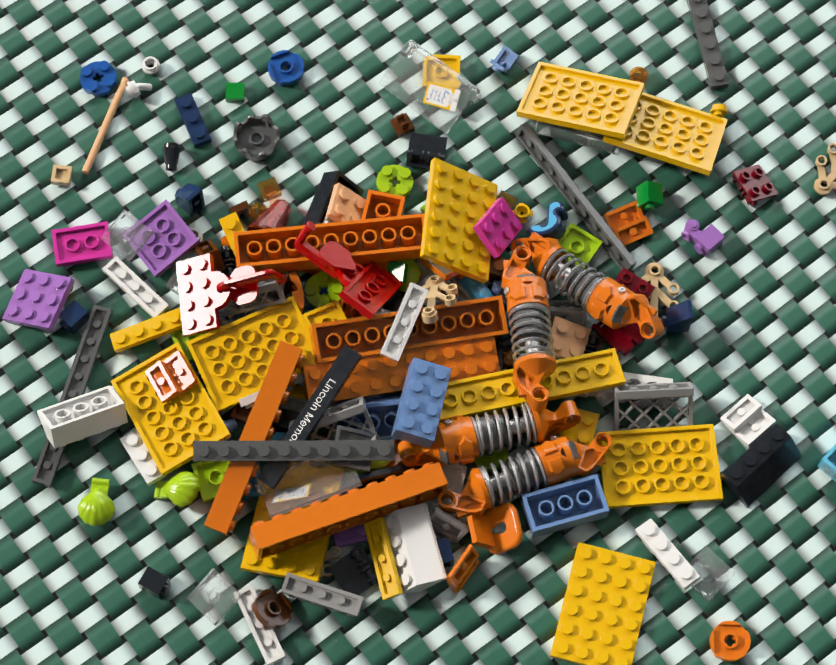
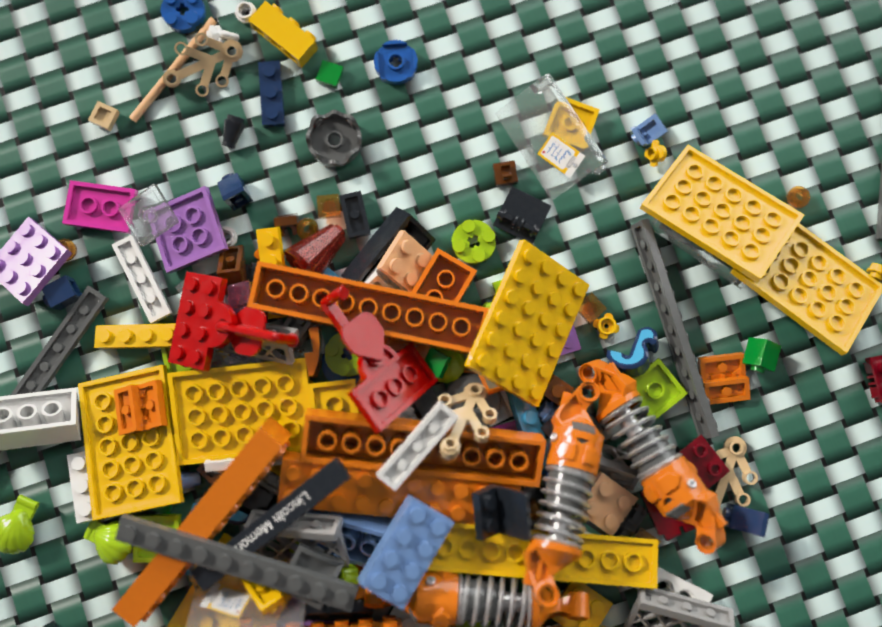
camera: 20 degrees right, 15 degrees up
dark pink plate [473,197,523,258] -> none
medium lavender brick [681,219,725,258] -> none
none -> tan plant [163,32,243,97]
none -> clear pink brick [228,280,251,308]
none -> yellow plate [240,578,285,616]
none -> yellow brick [249,1,318,68]
none -> black plate [339,191,371,240]
none -> black bracket [472,484,532,541]
none -> yellow plate [644,140,667,167]

